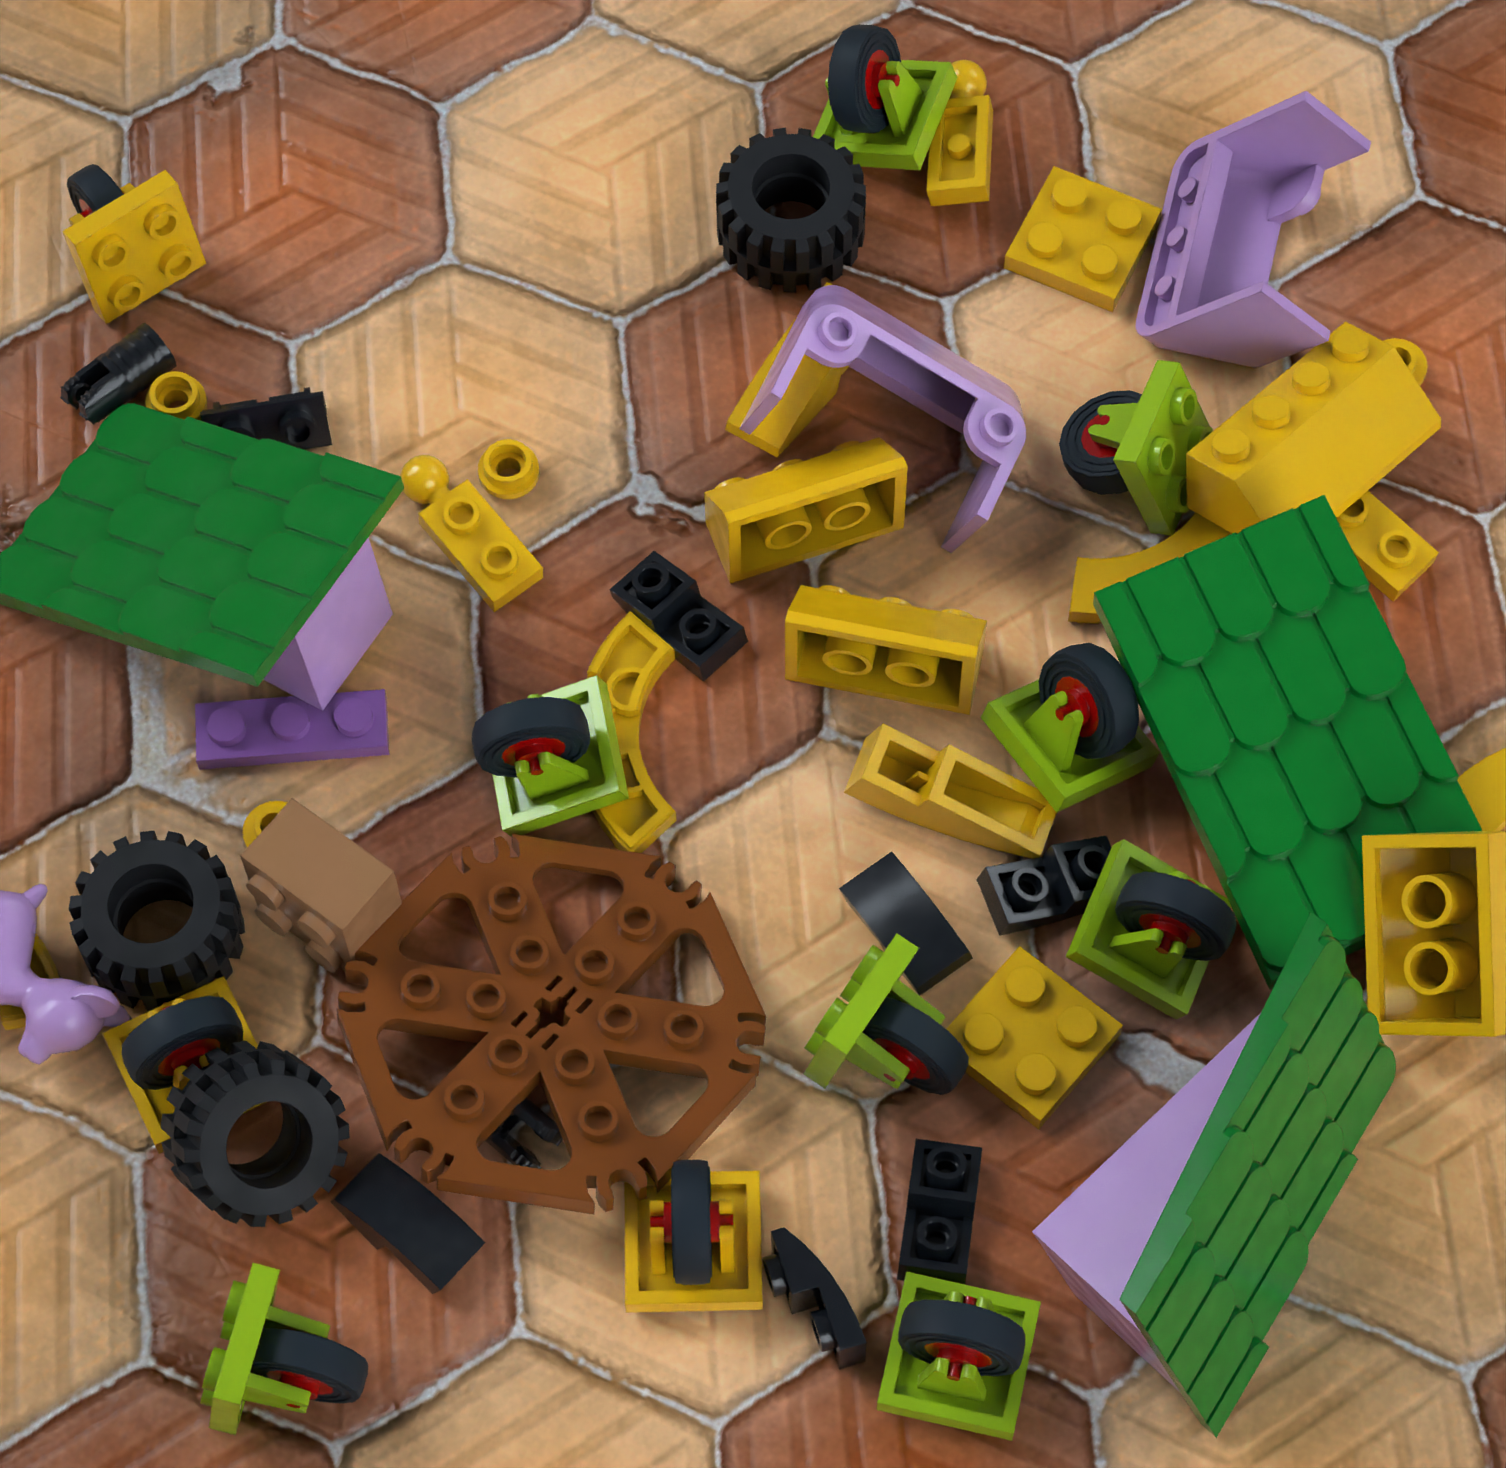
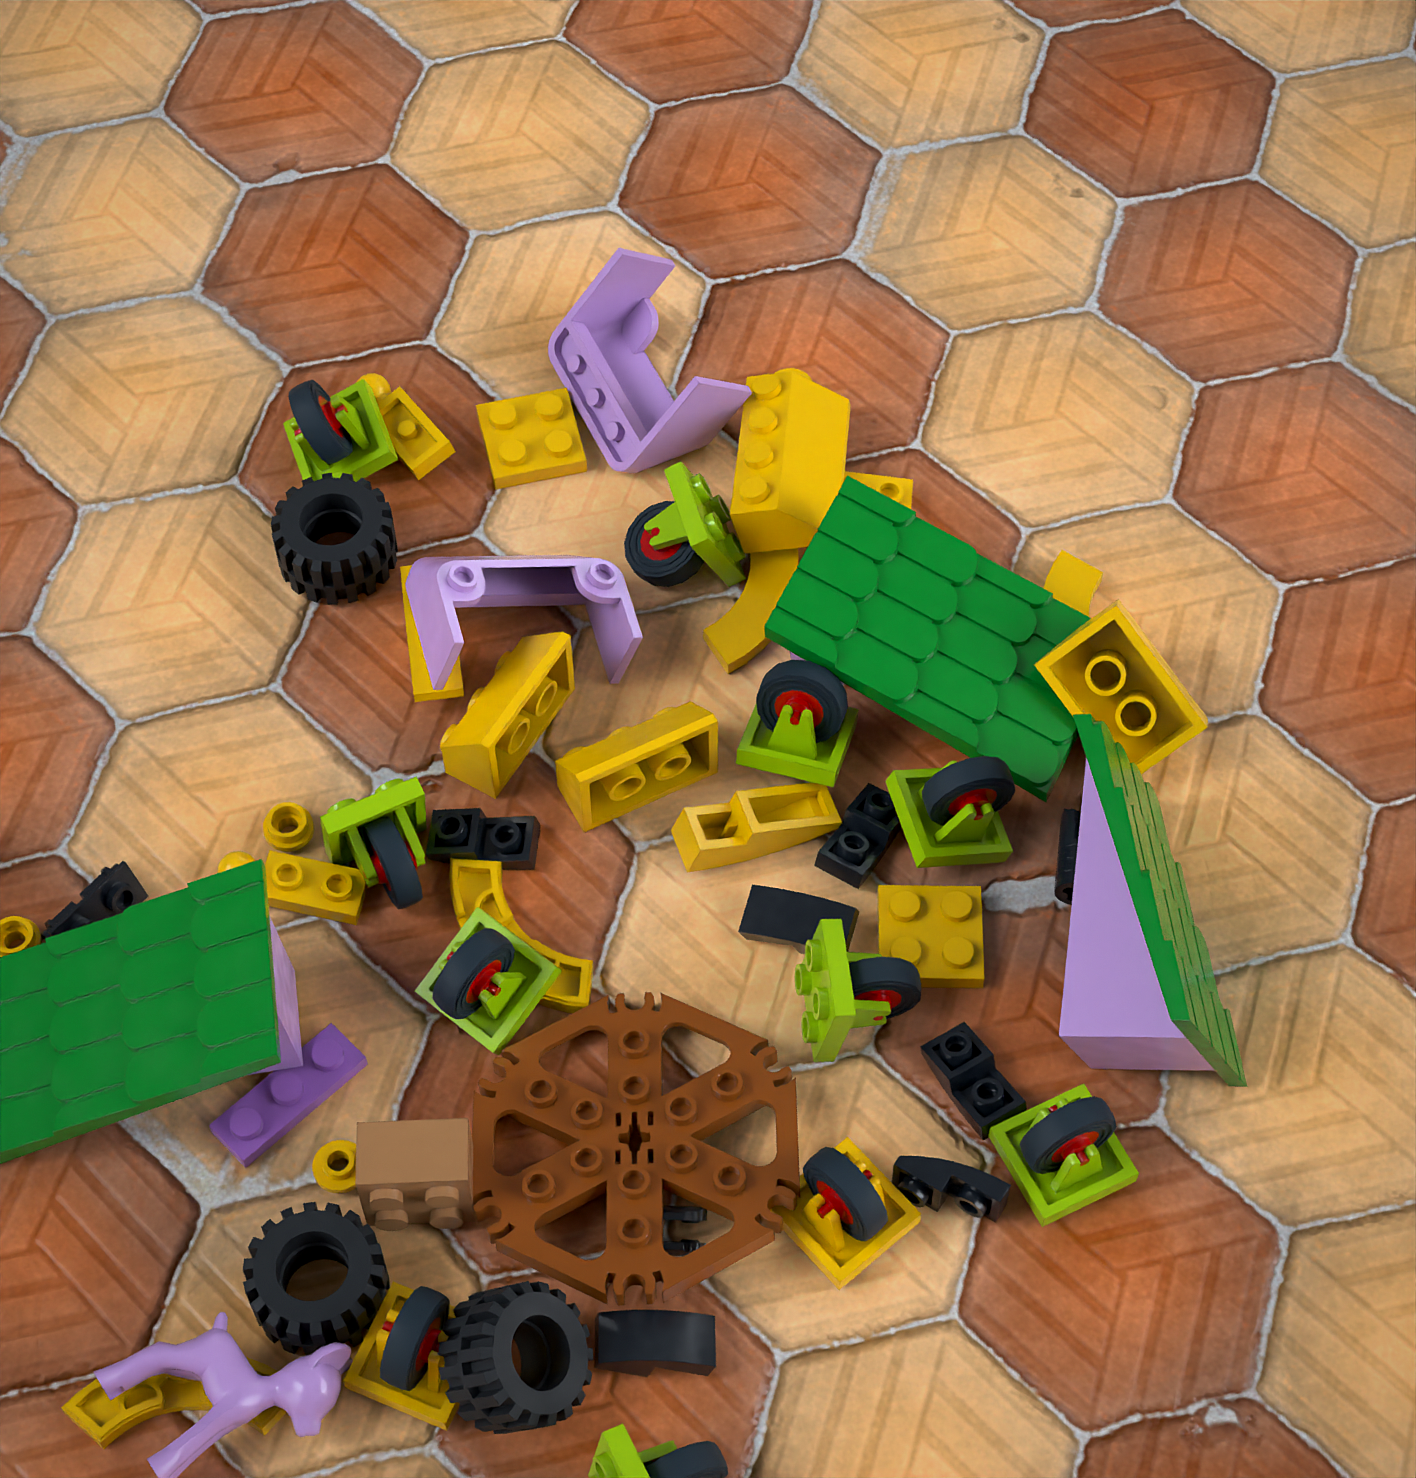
camera: 40 degrees left, 5 degrees down
none -> lime plate [320,776,427,909]

